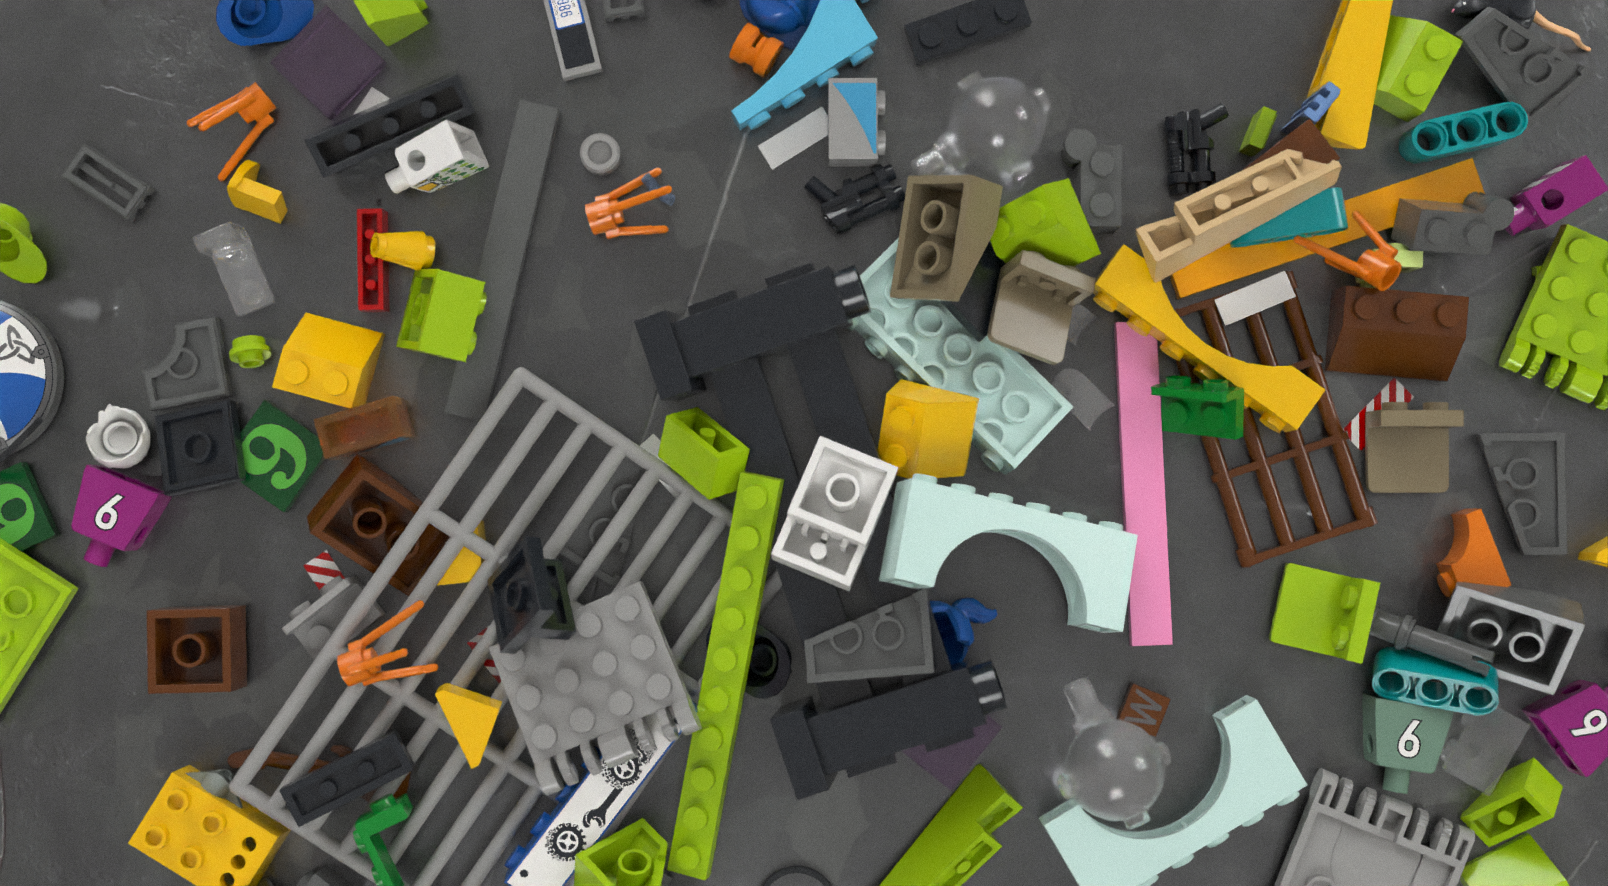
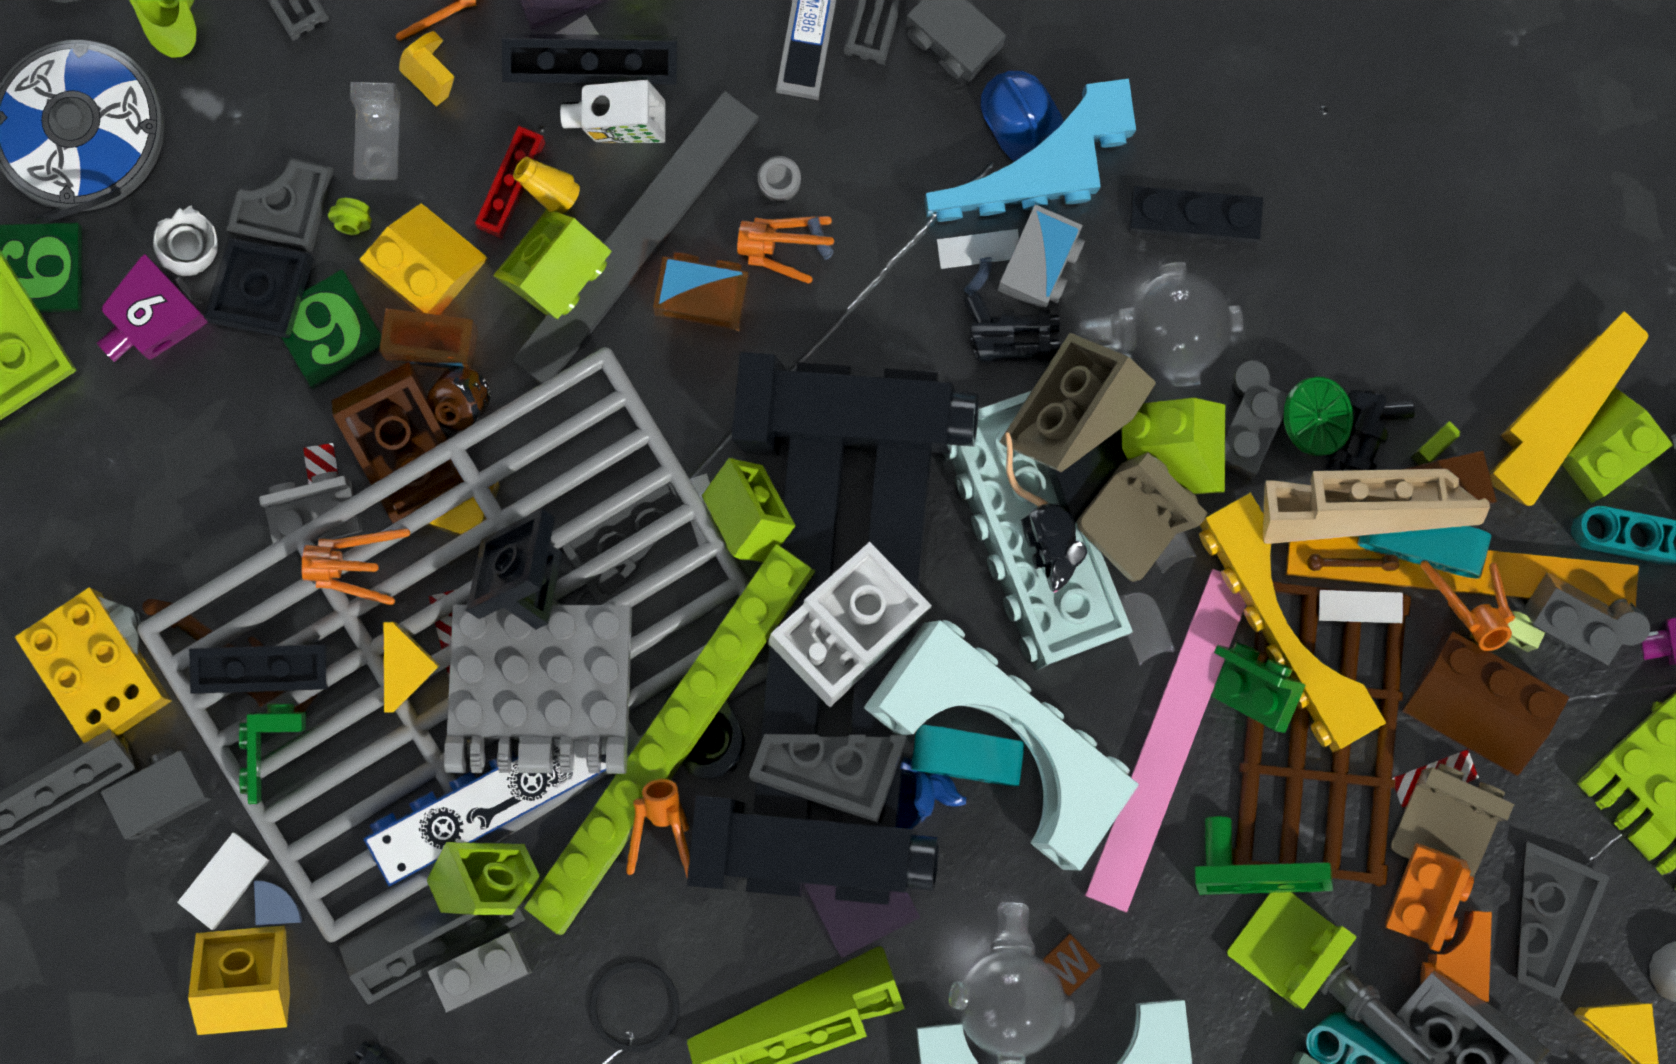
camera: 20 degrees right, 5 degrees down
reddish brown brick [147,605,247,694] -> none
orange wheel [729,22,784,78] -> none
yellow slope [878,379,979,479] -> none
medium blue tile [1281,81,1341,135] -> none
none -> reddish brown head [427,366,491,431]
none -> orange plant [626,779,690,878]
none -> clear orange brick [653,253,749,330]
none -> teal beam [911,725,1025,786]
none -> sand blue leg [964,257,992,295]
none -> black animal [1005,432,1087,593]
none -> green piece [1195,816,1333,895]
none -> green wheel [1283,377,1353,456]
none -> reddish brown hinge [1307,554,1399,571]
none -> orange bracket [1385,843,1474,952]

